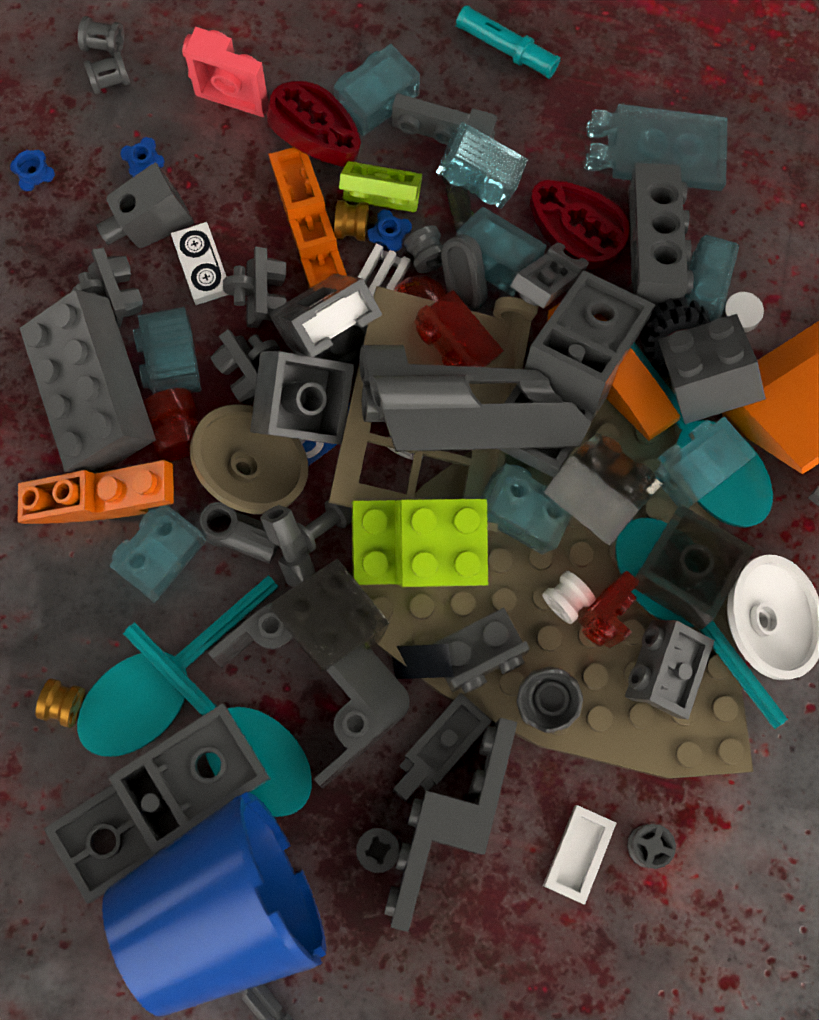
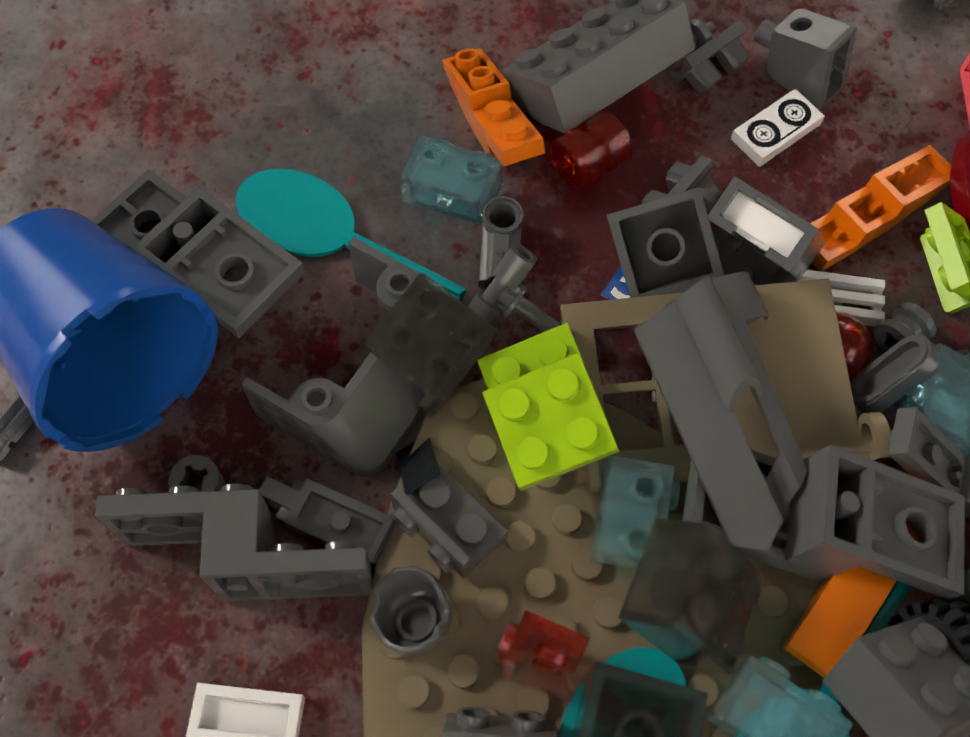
camera: 75 degrees right, 10 degrees down
pearl gold wheel [36,678,85,728] -> none
blue plate [120,137,165,177] -> none
teal piece [123,622,312,817] -> none
clear light blue brick [133,307,202,400] -> none
dark tan dish [190,405,308,514] -> none
dark grey hips [223,247,286,328] -> none
pearl gold wheel [334,200,369,241] -> none
blue plate [367,210,412,252] -> none
clear red bracket [414,290,504,367] -> none
white wheel [542,571,596,624] -> none

